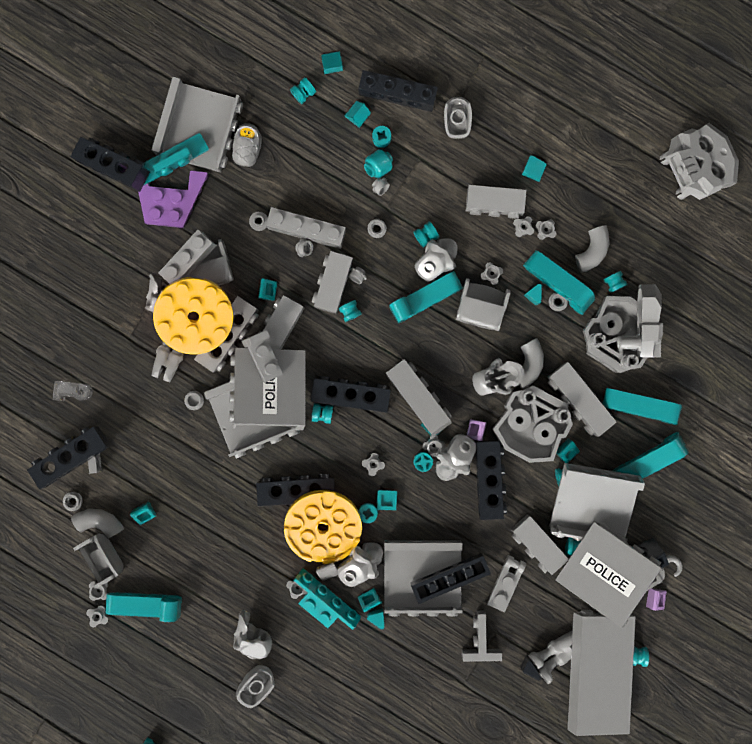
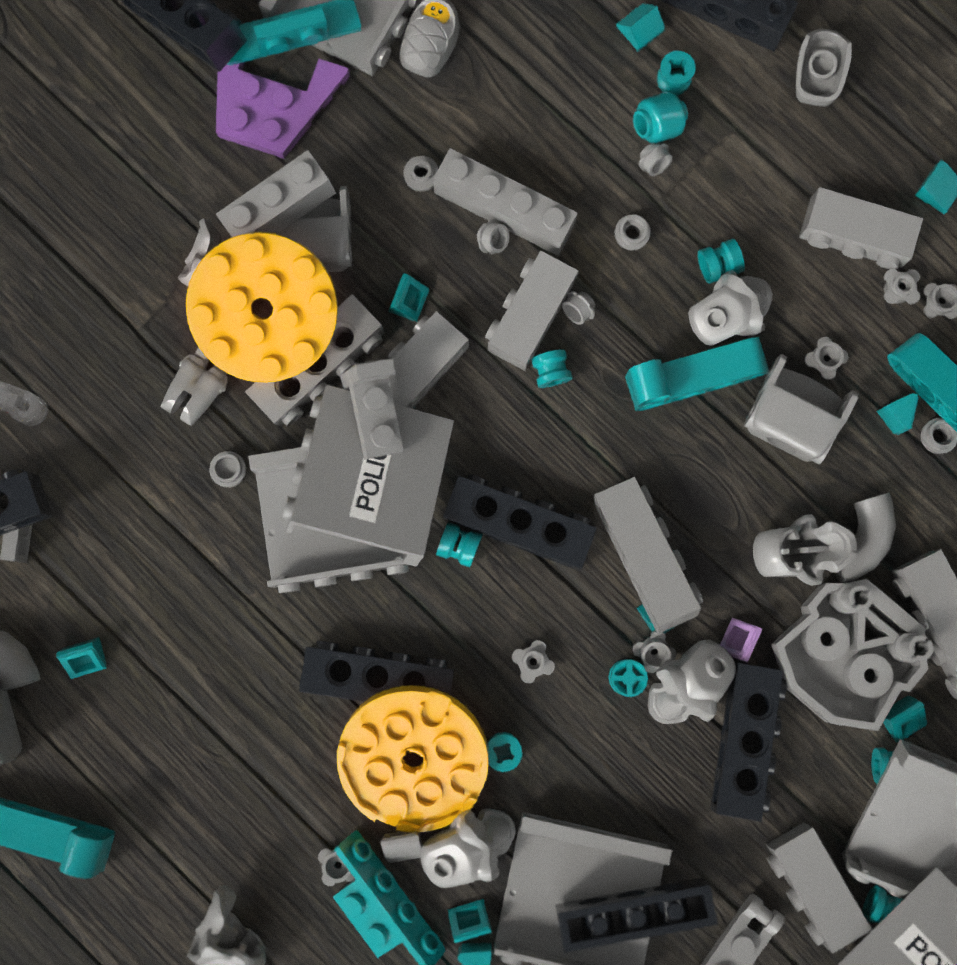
camera: 15 degrees right, 5 degrees down
teal plate [377,490,397,510] -> none

